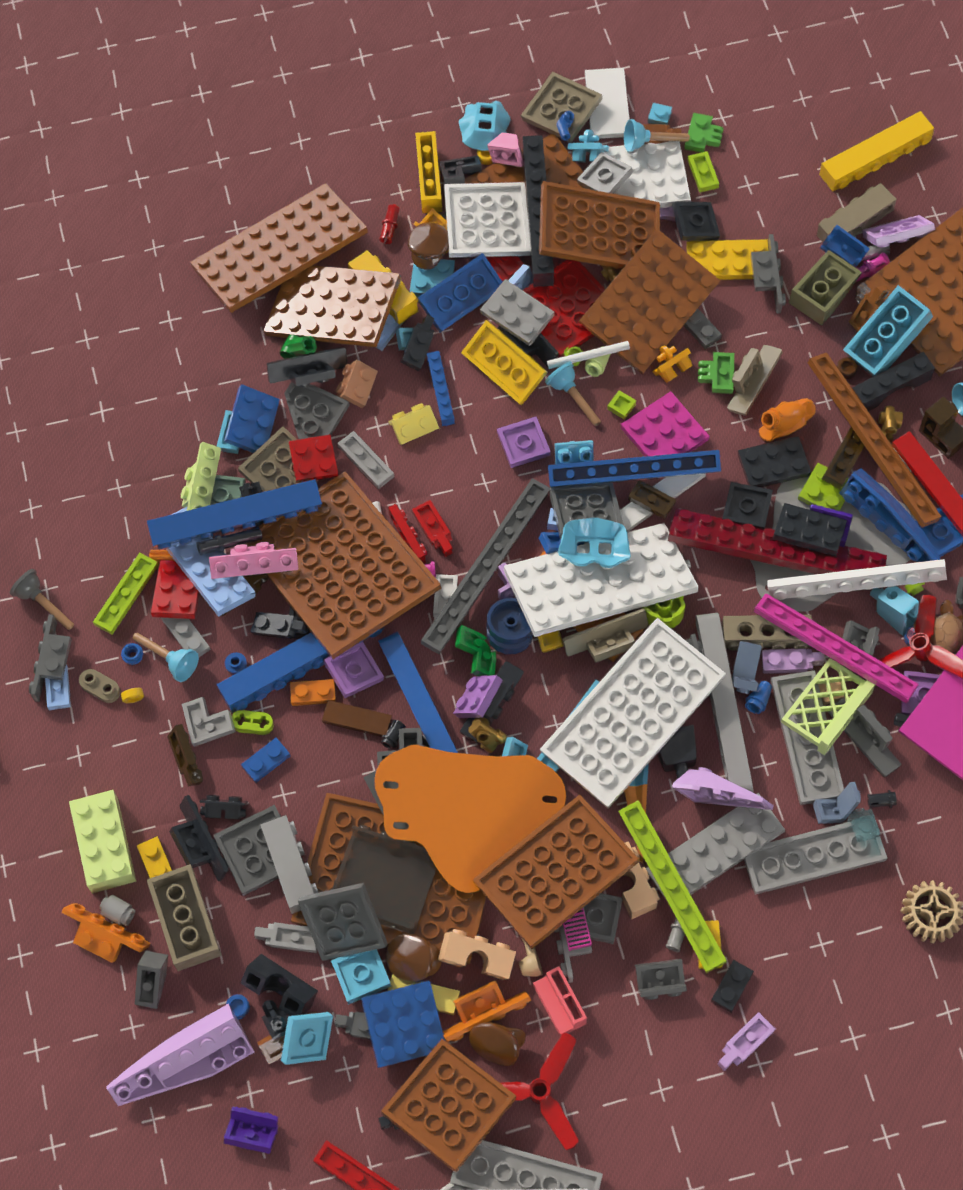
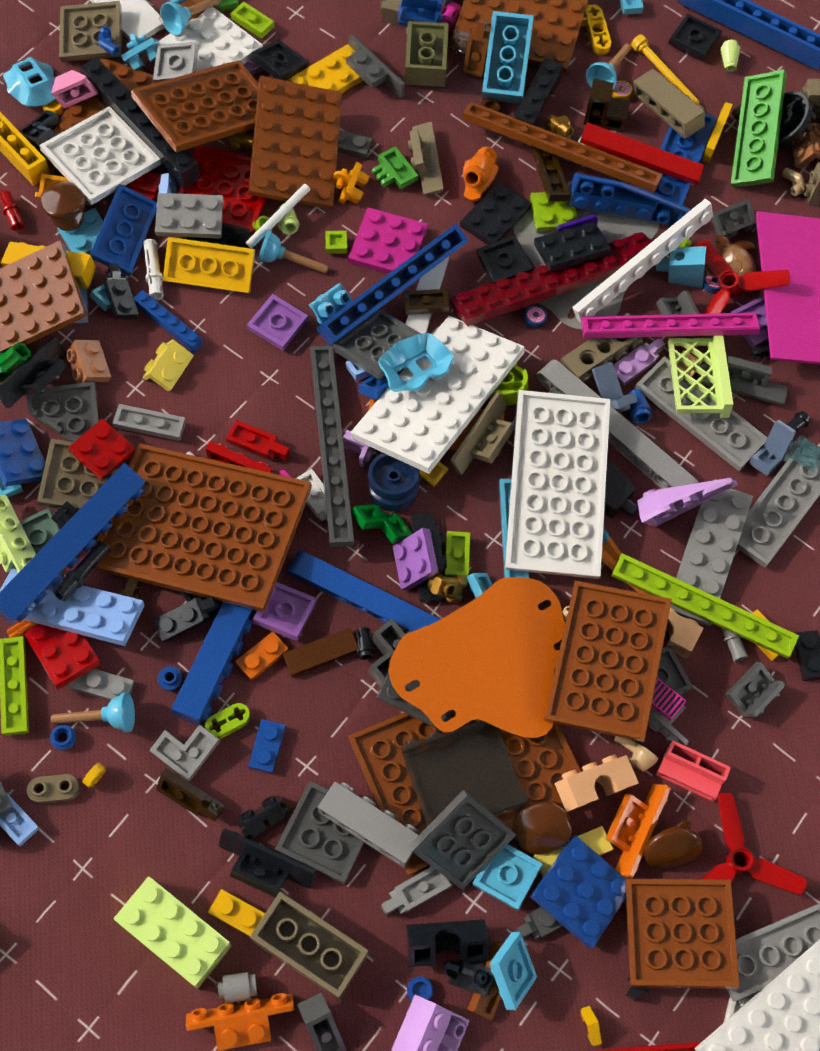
camera: 45 degrees left, 0 degrees up
bright pink bracket [209,542,298,579] -> none
none -> white pin [143,239,164,300]
none -> lime plate [445,531,470,577]
none -> tile [524,305,547,328]
none -> yellow tile [580,1006,602,1046]

